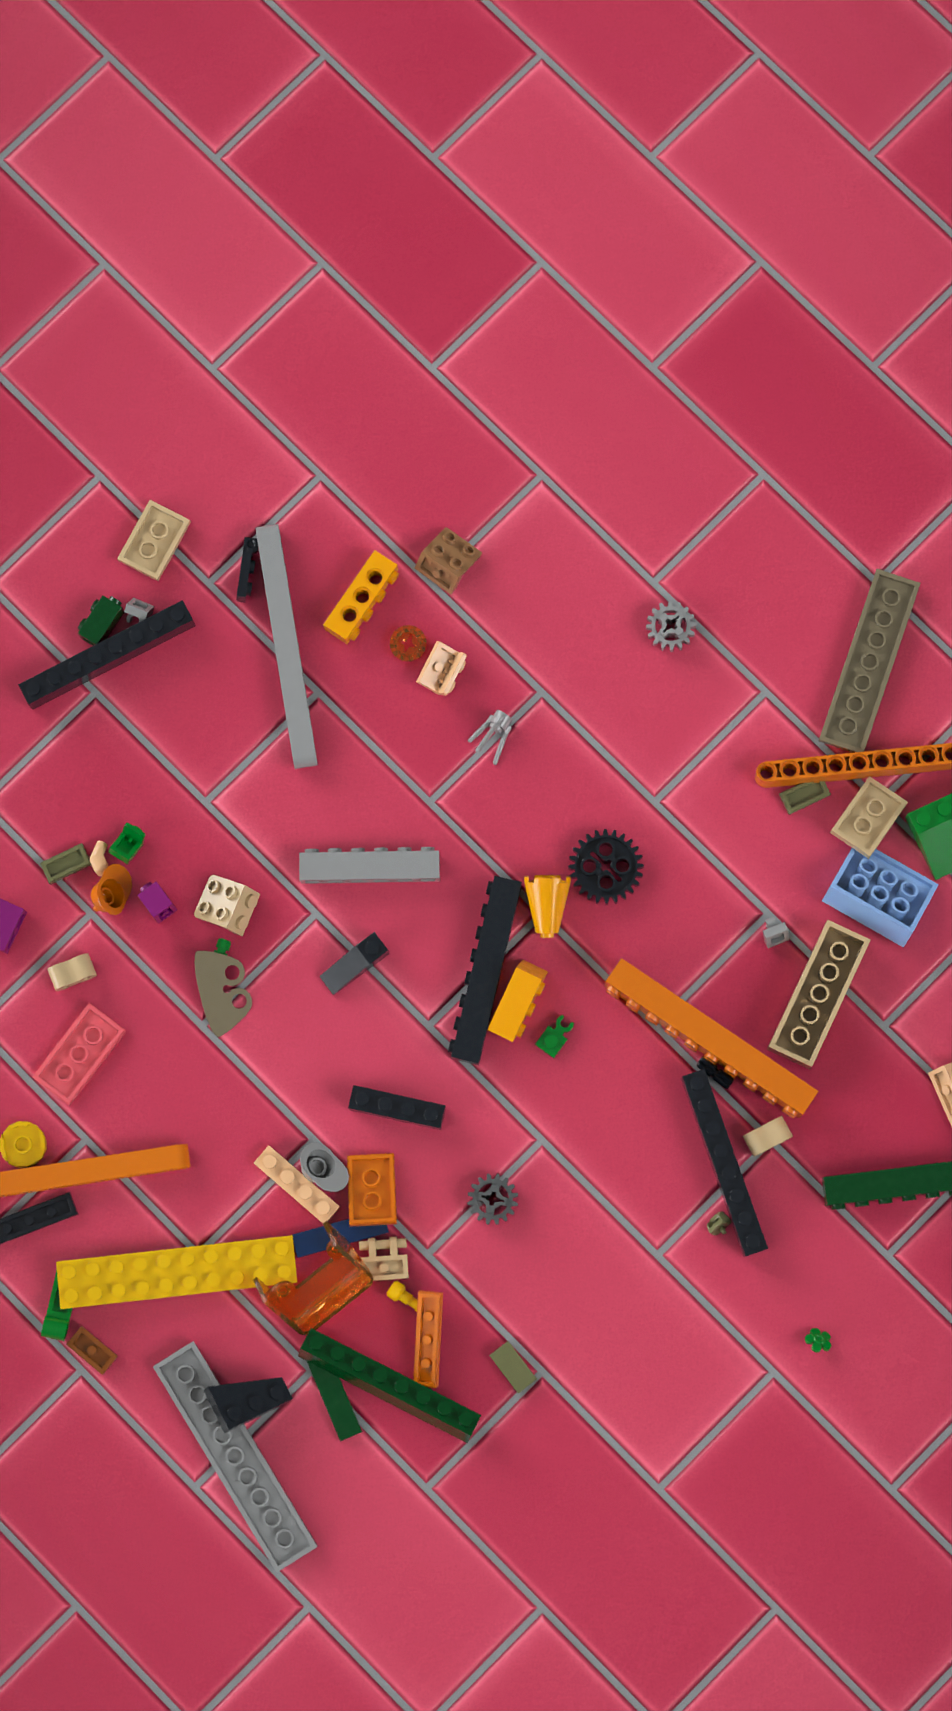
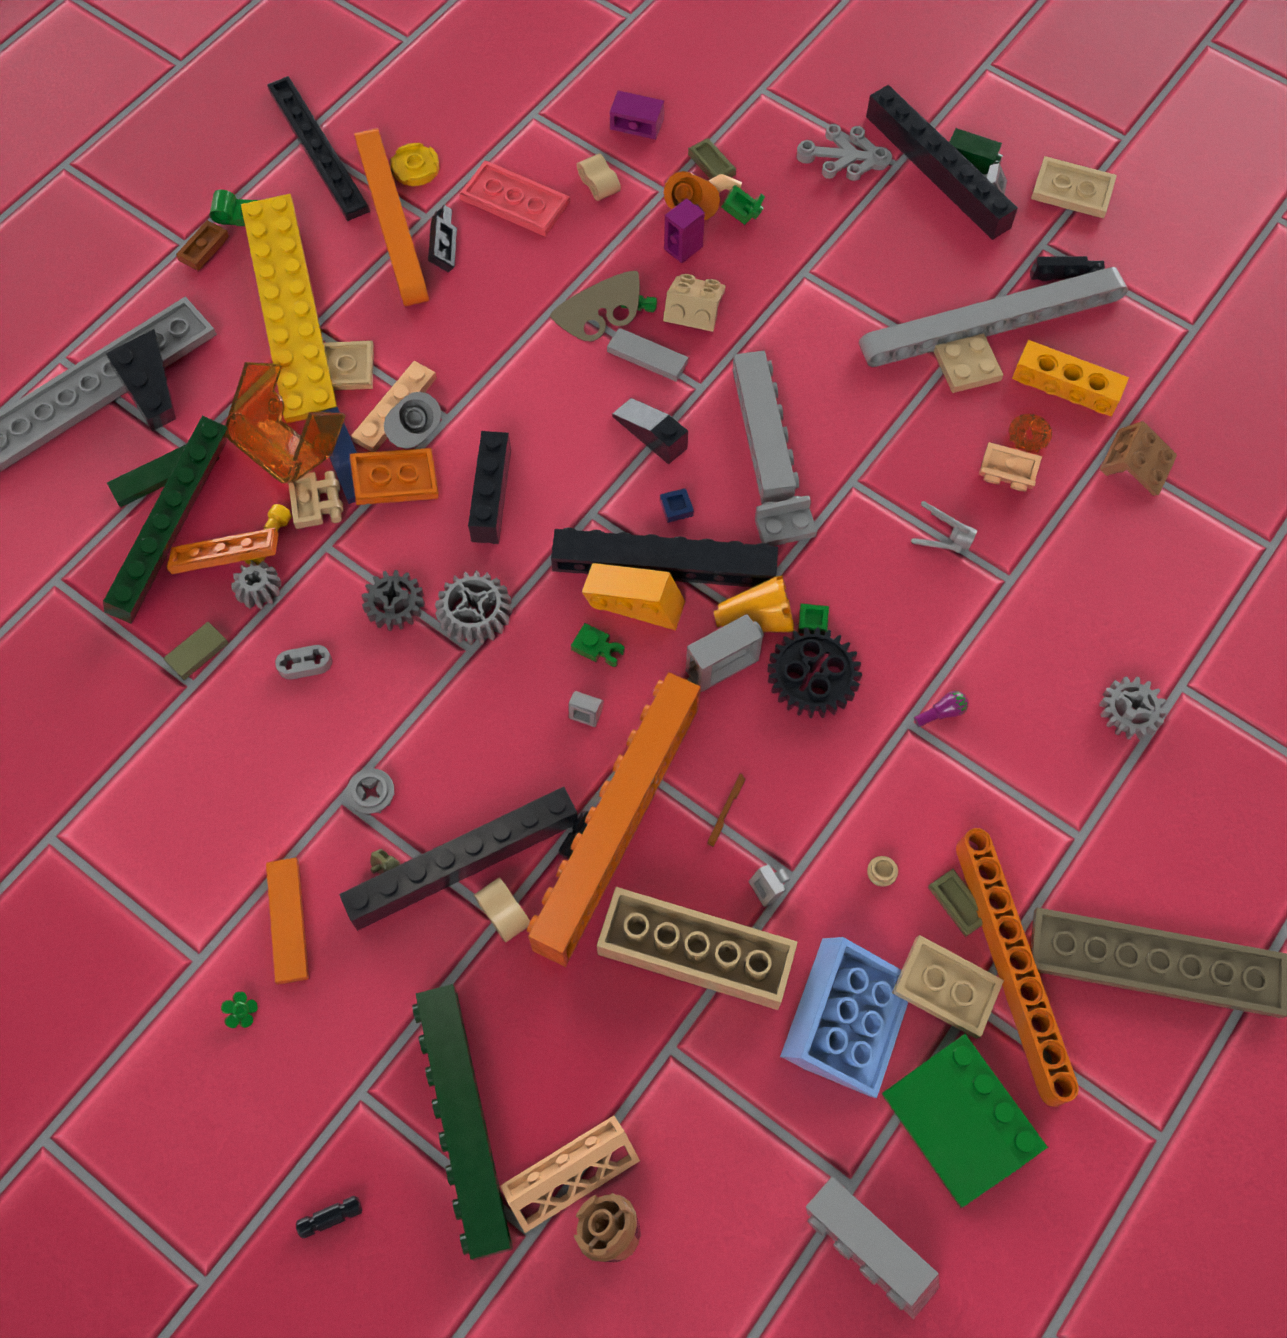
camera: 75 degrees right, 15 degrees down
none -> light grey gear [231,560,281,610]
none -> orange tile [266,857,309,985]
none -> light grey beam [275,645,332,679]
none -> tan tile [324,341,374,390]
none -> light grey gear [346,768,395,816]
none -> black hinge [428,205,457,272]
none -> light grey gear [435,570,512,645]
none -> light grey brick [569,691,604,727]
none -> light grey tile [607,328,688,382]
none -> dark blue plate [660,488,694,523]
none -> light grey window [685,614,764,693]
none -> dark orange piece [707,774,746,847]
none -> light grey bracket [755,496,817,546]
none -> light grey plant [796,124,892,181]
none -> green tile [798,604,829,636]
none -> tan plate [867,856,898,887]
none -> magenta piece [914,691,968,727]
none -> tan plate [934,333,1003,393]

